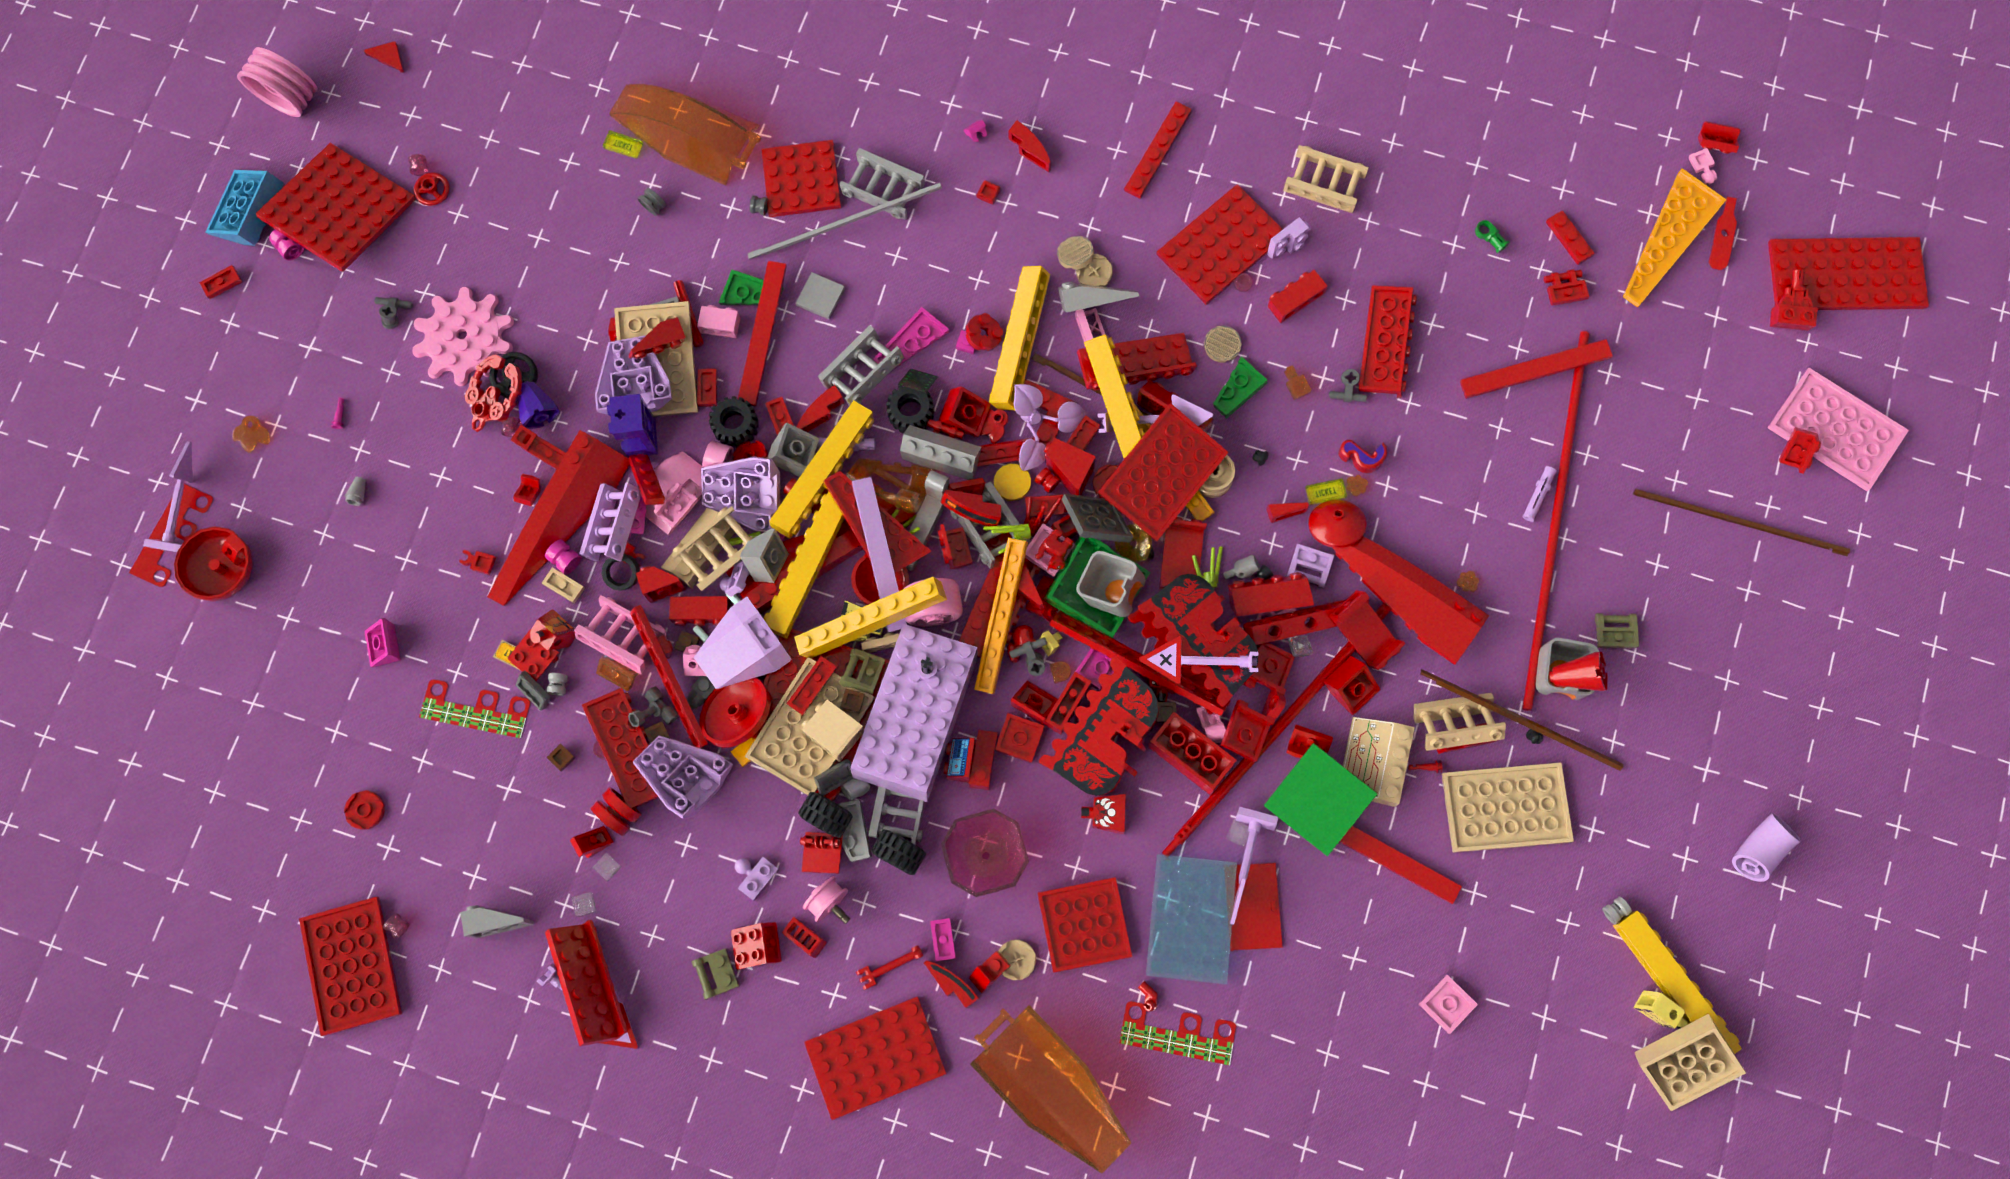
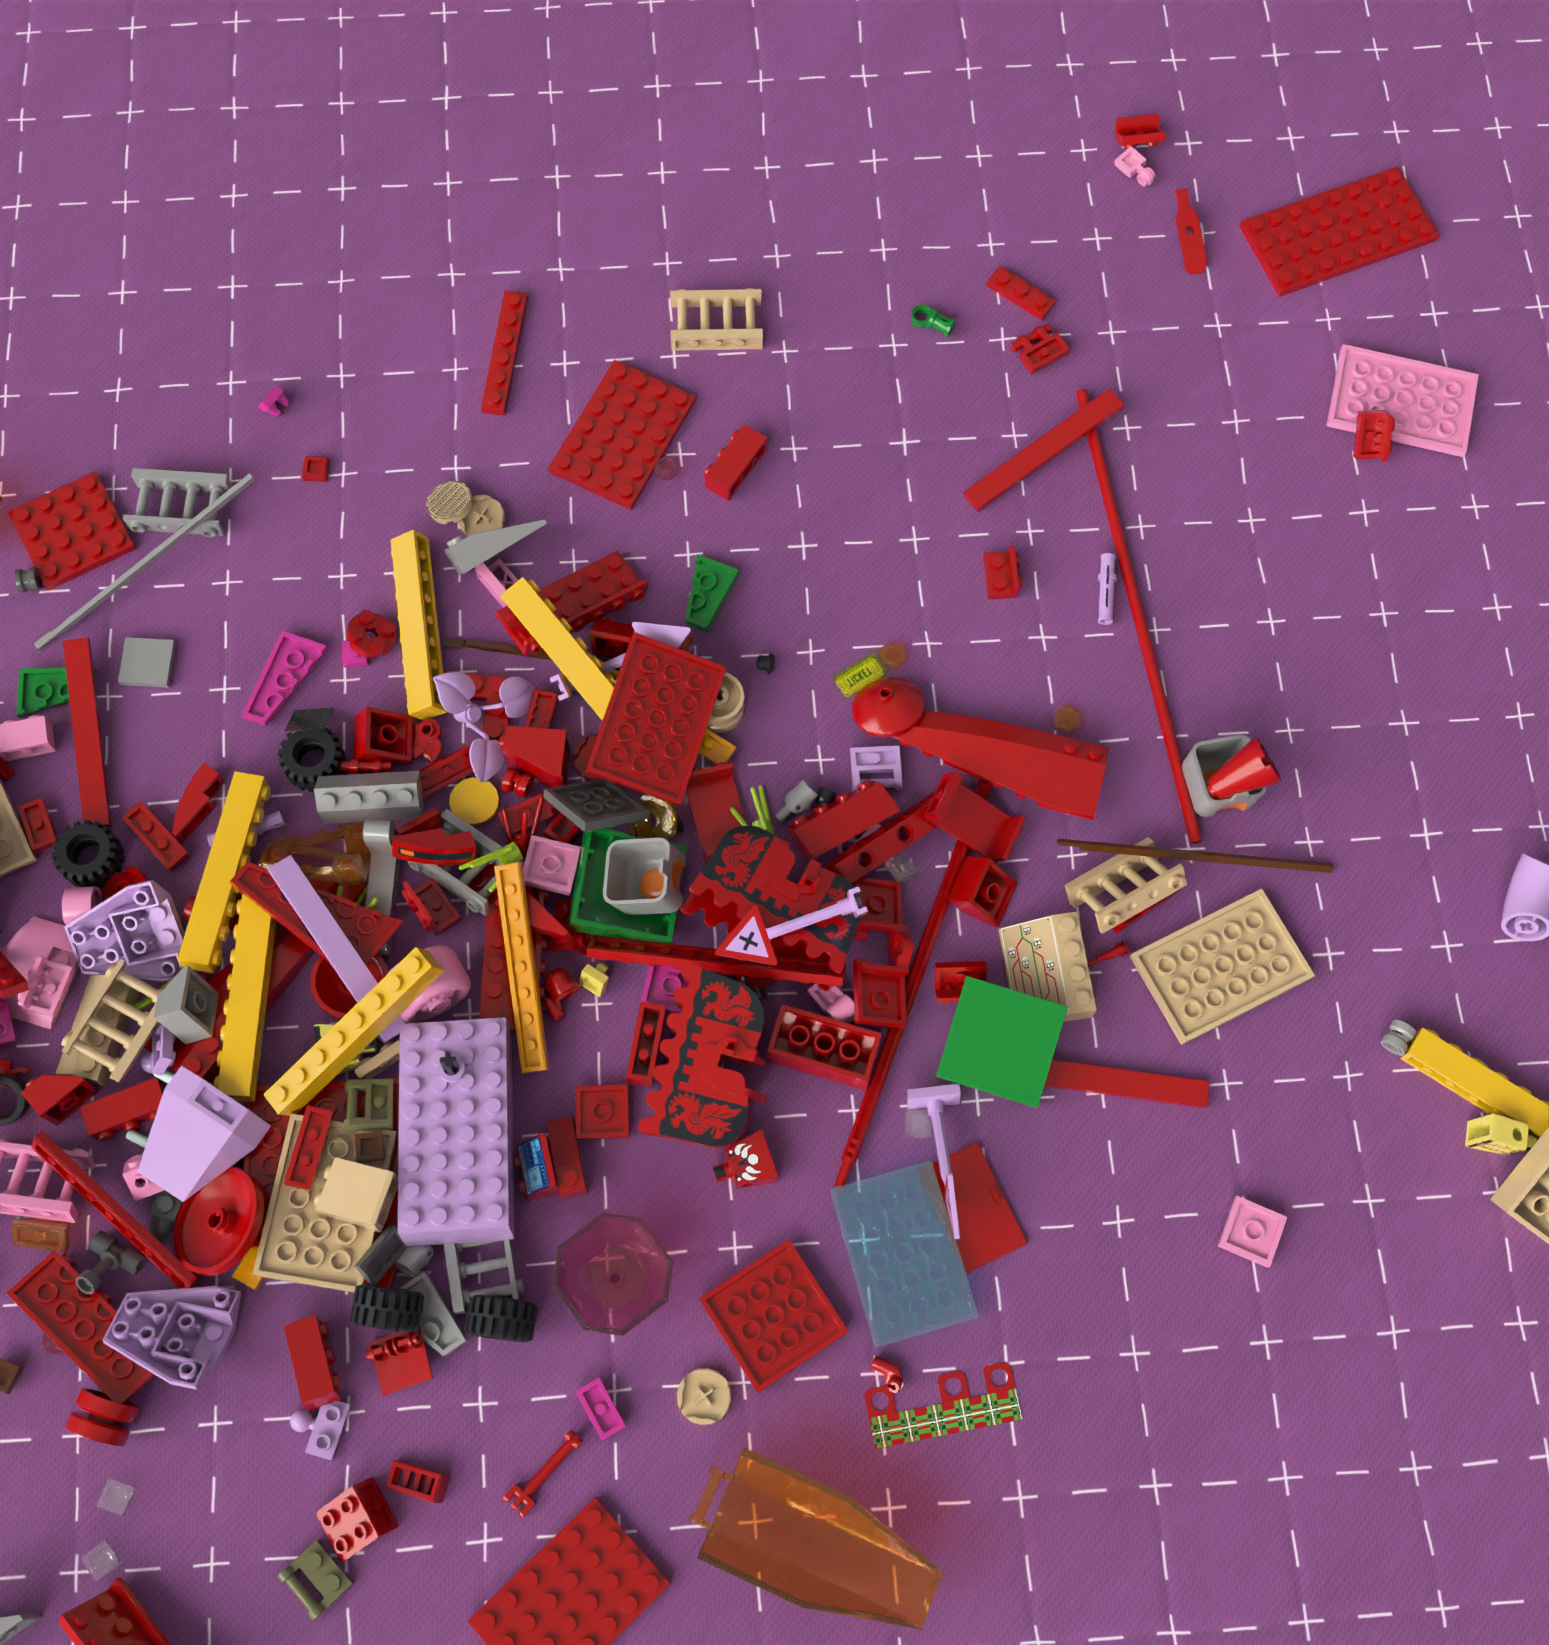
camera: 30 degrees left, 5 degrees down
red slope [570,826,614,858] -> none
reddish brown plate [644,721,670,743] -> none
red plate [657,635,673,659] -> none
reddish brown plate [674,631,700,653] -> none
light grey slope [768,423,819,477] -> none
bright pink wheel [803,876,851,925] -> none
light grey fence [818,325,904,406] -> none
red slope [924,960,979,1009] -> none
red slope [969,951,1011,993] -> none
red slope [1008,120,1051,172] -> none
dark grey piece [1009,637,1047,676] -> none
red slope [1011,680,1058,725] -> none
red animal [1035,529,1074,570] -> none
clear orange tile [1049,661,1071,684] -> none
reddish brown plate [1156,702,1176,723] -> none
tile [1204,326,1242,363] -> none
red slope [1266,502,1309,523] -> none
lavender plate [1267,217,1311,259] -> none
clear orange plate [1284,365,1312,400] -> none
dark grey piece [1329,369,1367,402] -> none
red animal [1338,440,1387,473] -> none
red bracket [1359,285,1417,398] -> none
black piece [1526,729,1543,744] -> none
olive plate [1595,613,1639,648] -> none
light orange wing [1623,168,1726,308] -> none
reddish brown piece [1633,489,1850,557] -> none
red brick [1770,269,1818,331] -> none
none -> red brick [284,1315,343,1411]
none -> red bracket [983,545,1023,600]

